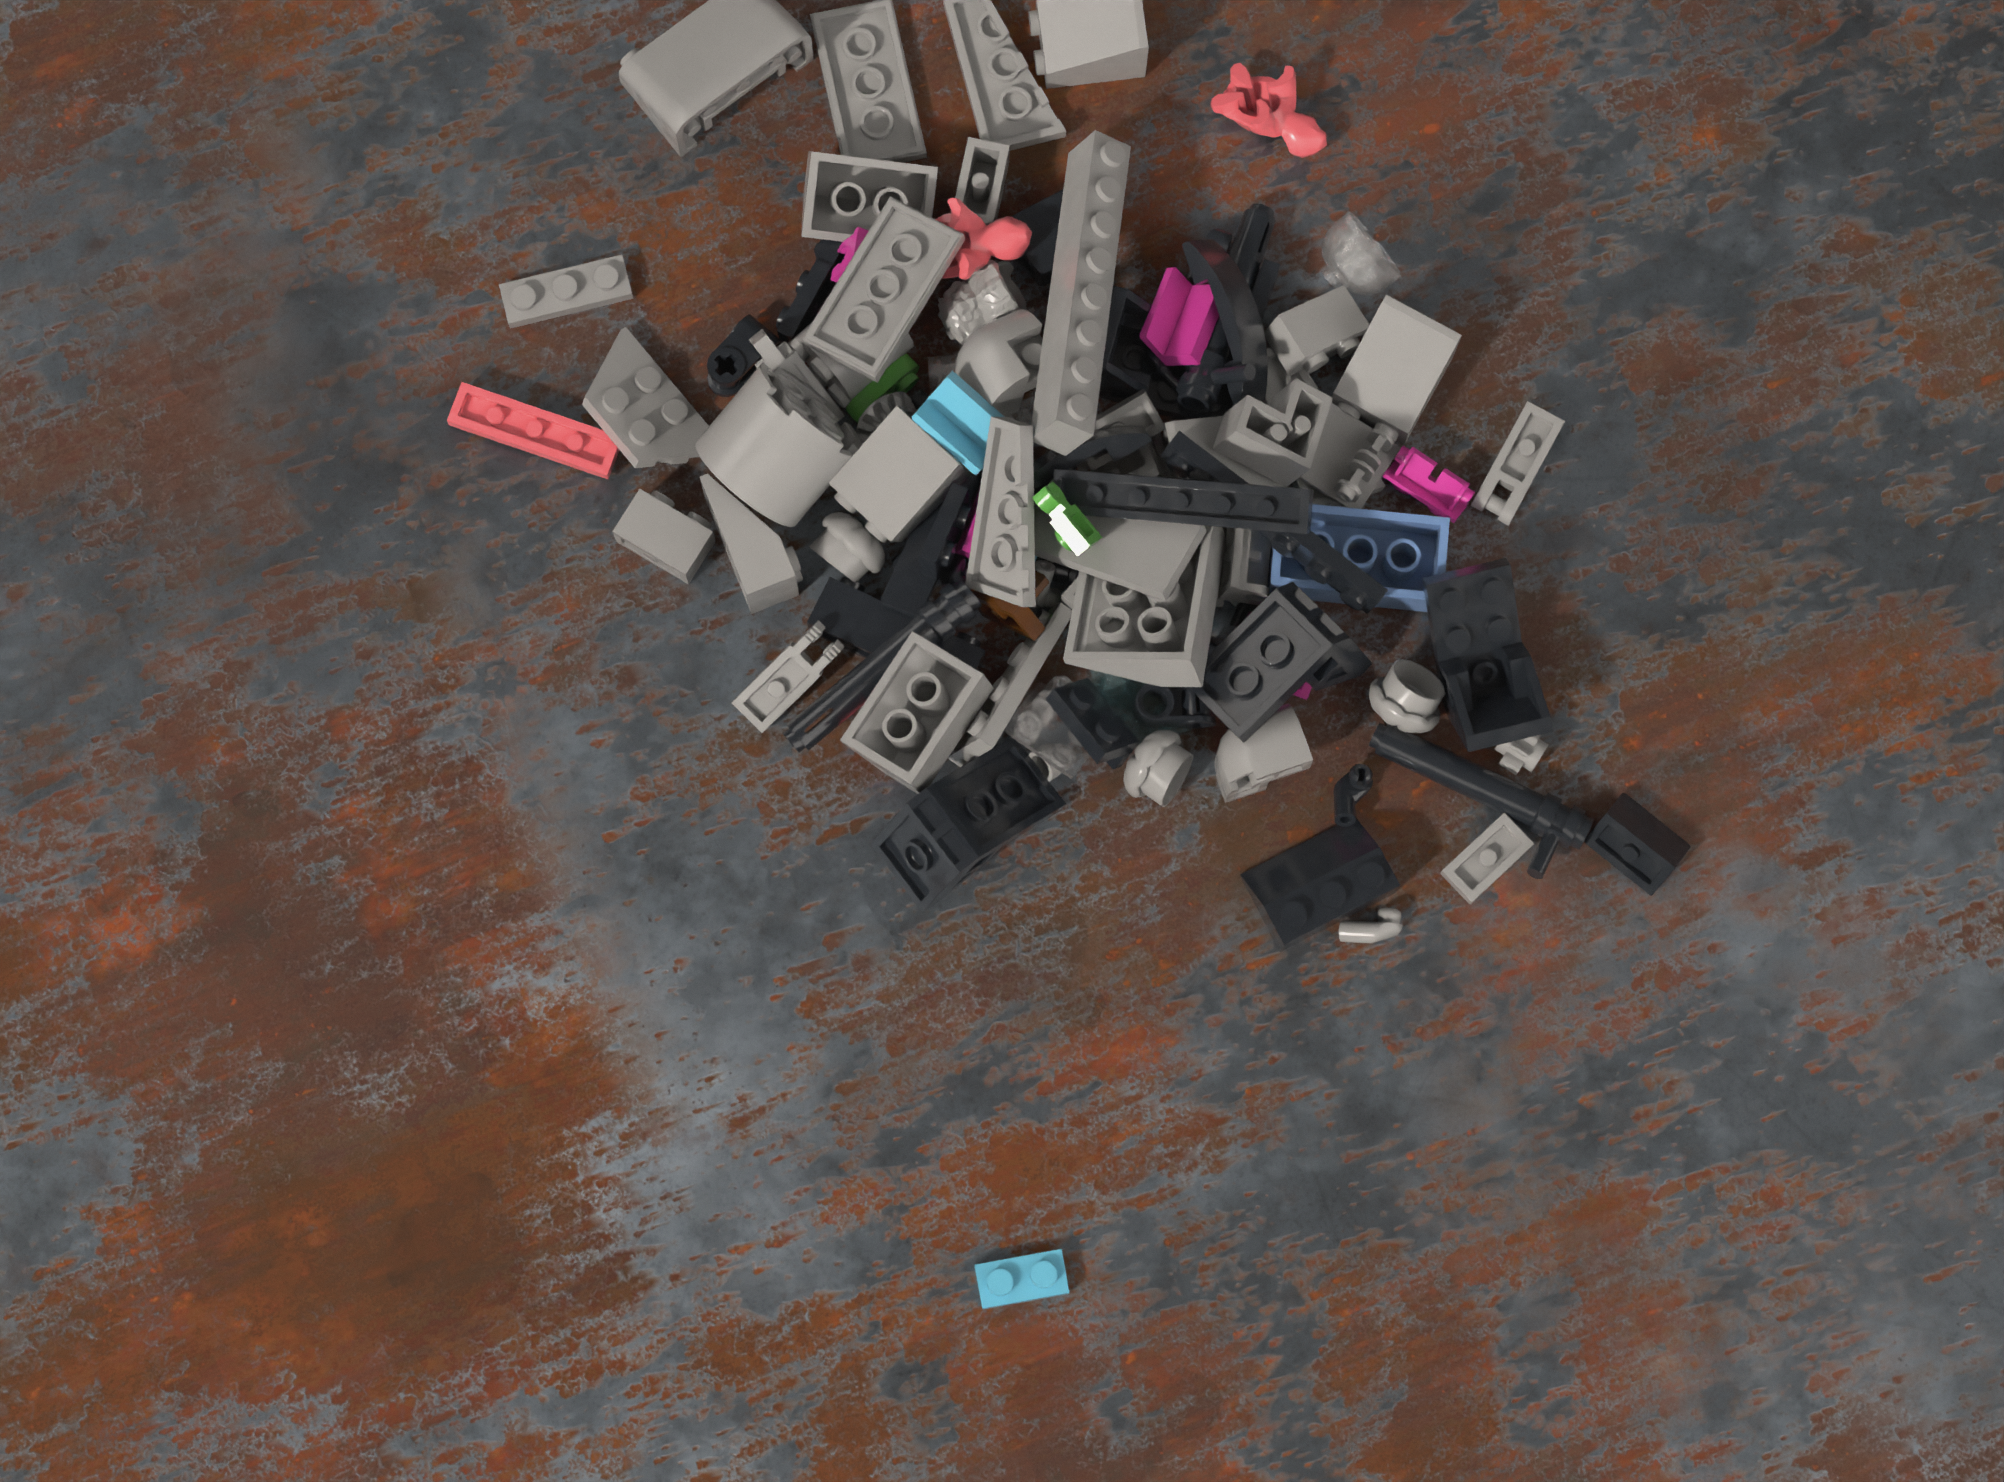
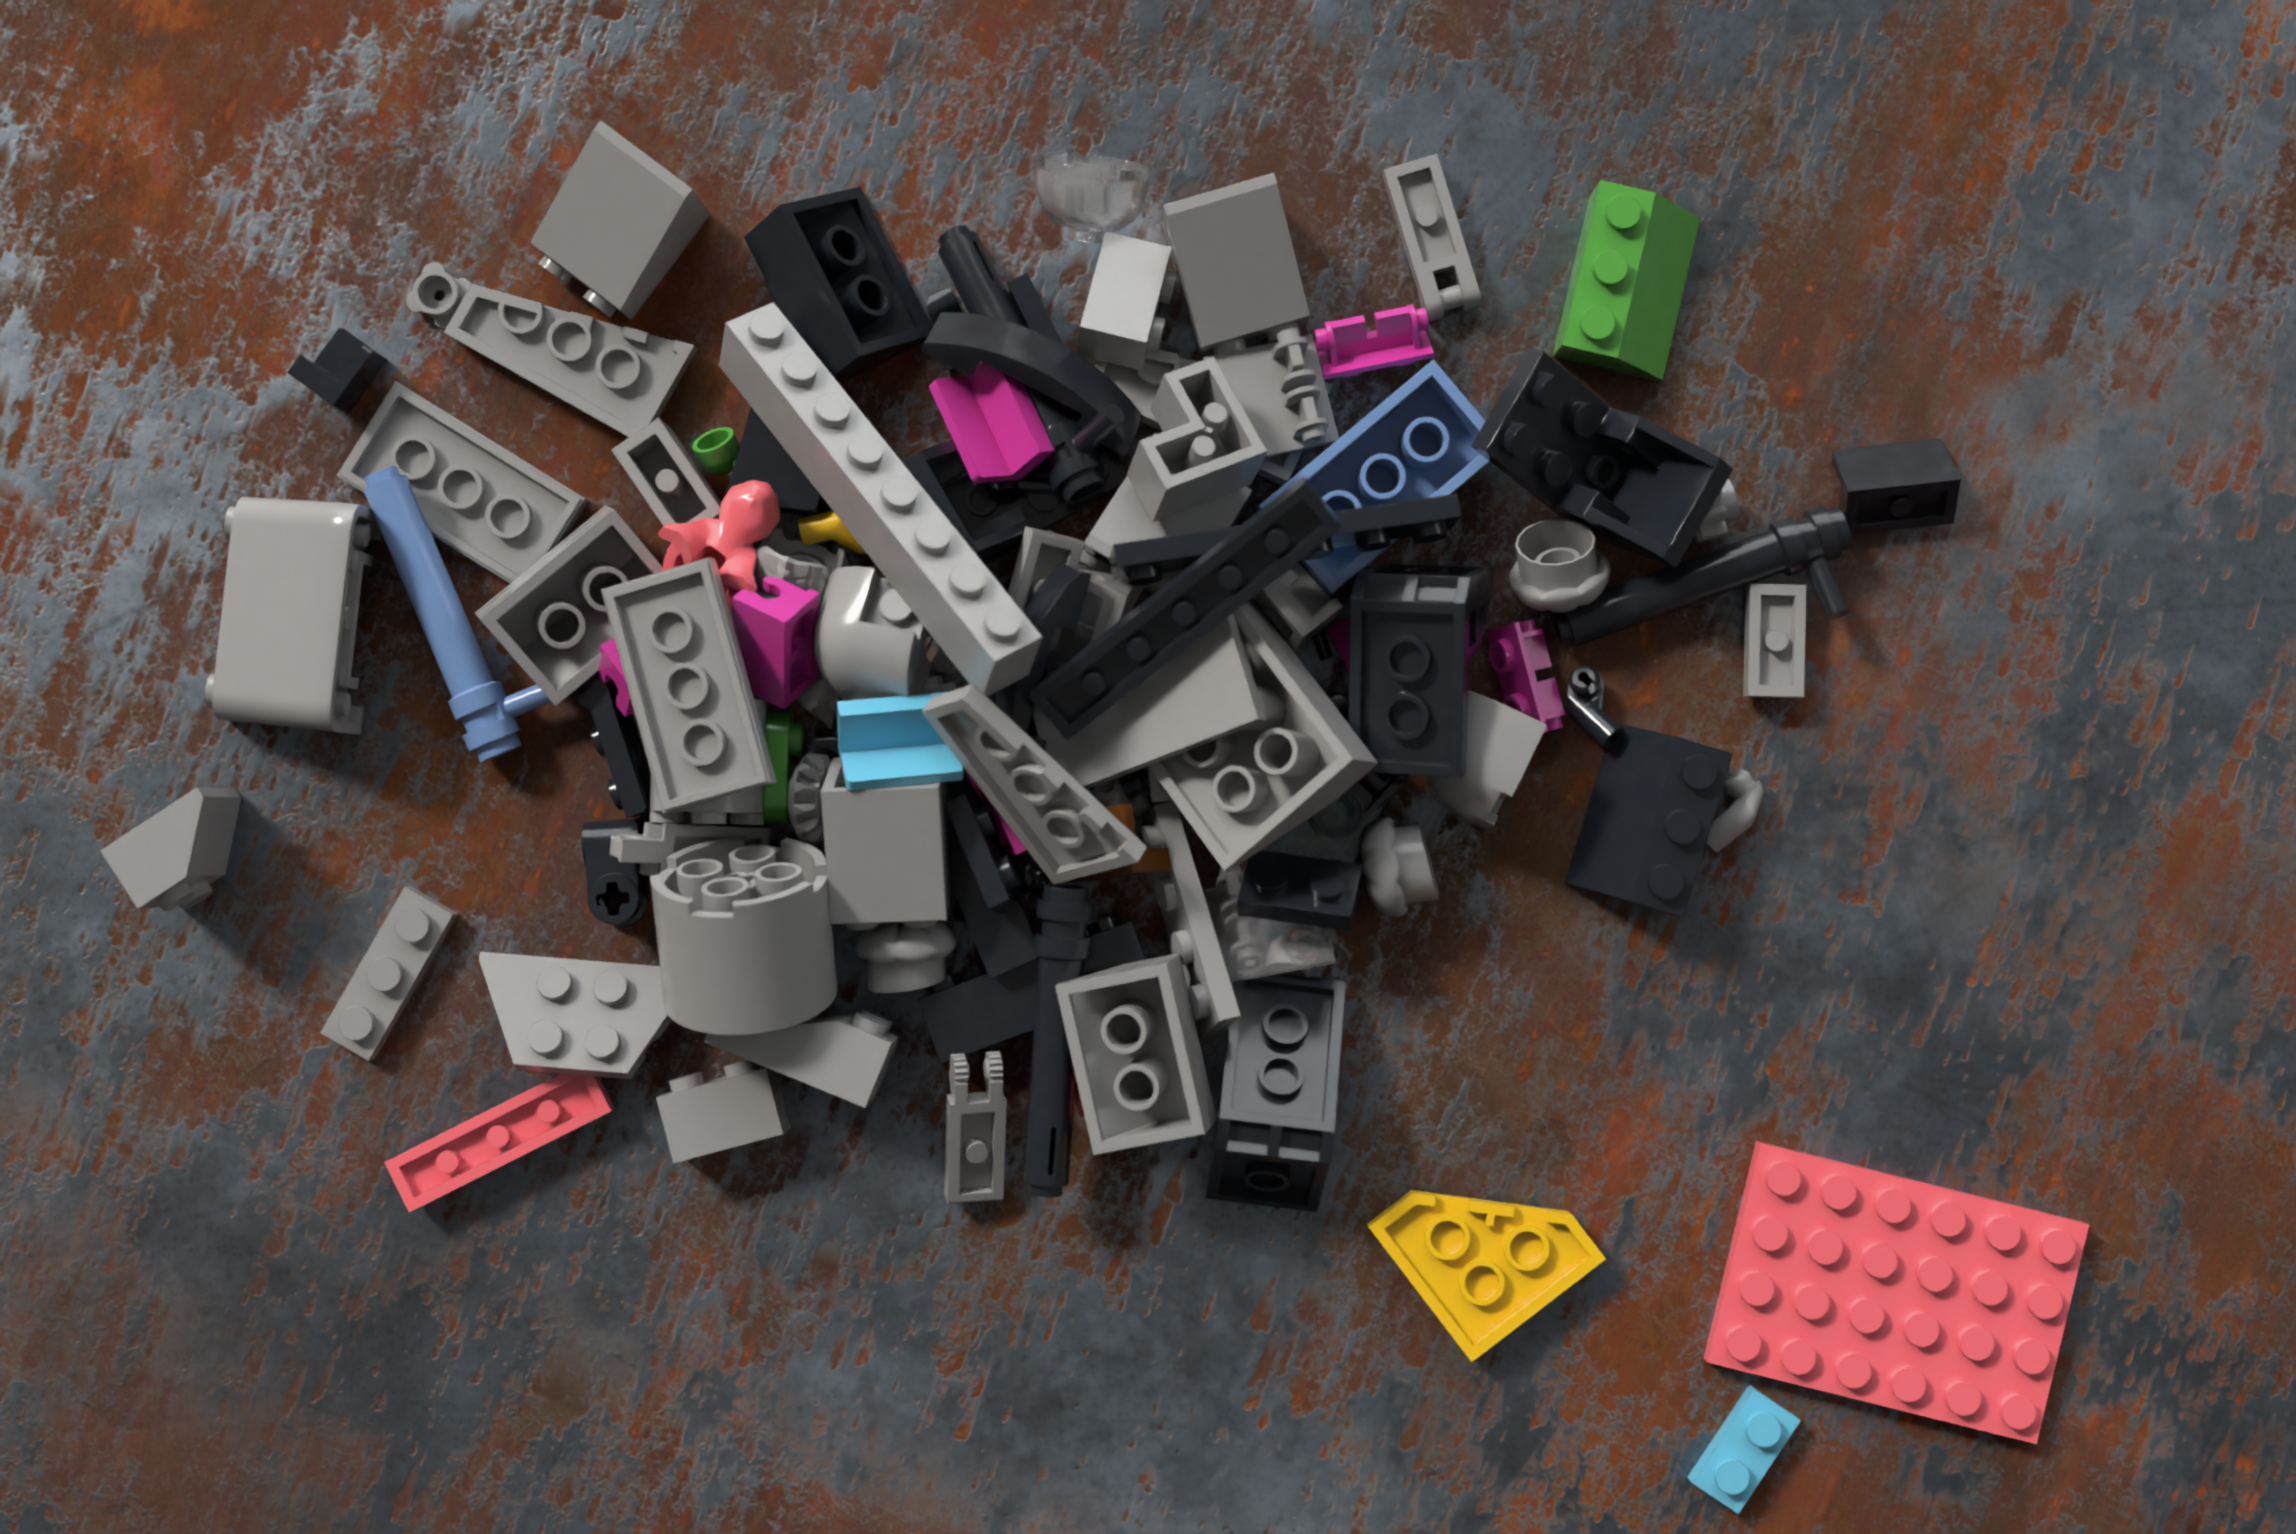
camera: 40 degrees left, 10 degrees up
bright green plate [1032,482,1103,556] -> none
coral animal [1211,63,1327,158] -> none
none -> light grey slope [100,787,241,911]
none -> medium blue cylinder [364,466,551,763]
none -> bright green hinge [692,427,740,476]
none -> dark pink hinge [733,577,820,710]
none -> black slope [744,186,933,382]
none -> yellow arm [798,510,867,554]
none -> yellow plate [1367,1190,1606,1362]
none -> dark pink hinge [1486,619,1566,732]
none -> bright green slope [1552,180,1700,382]
none -> coral plate [1703,1141,2089,1444]

